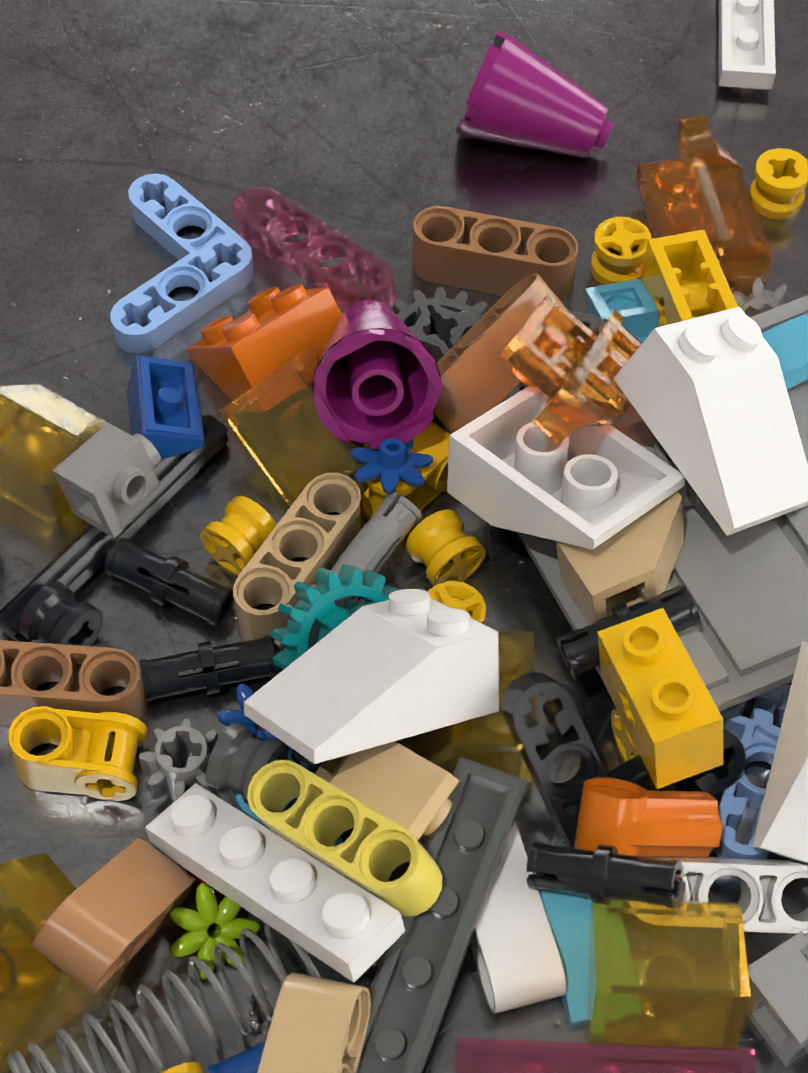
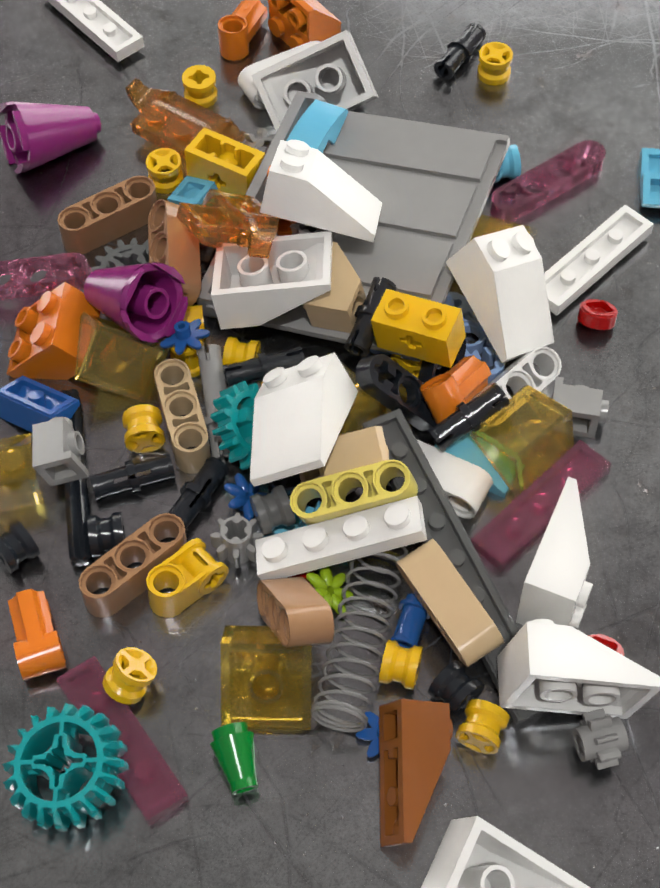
camera: 45 degrees left, 0 degrees up
none -> black pin [223,346,305,387]

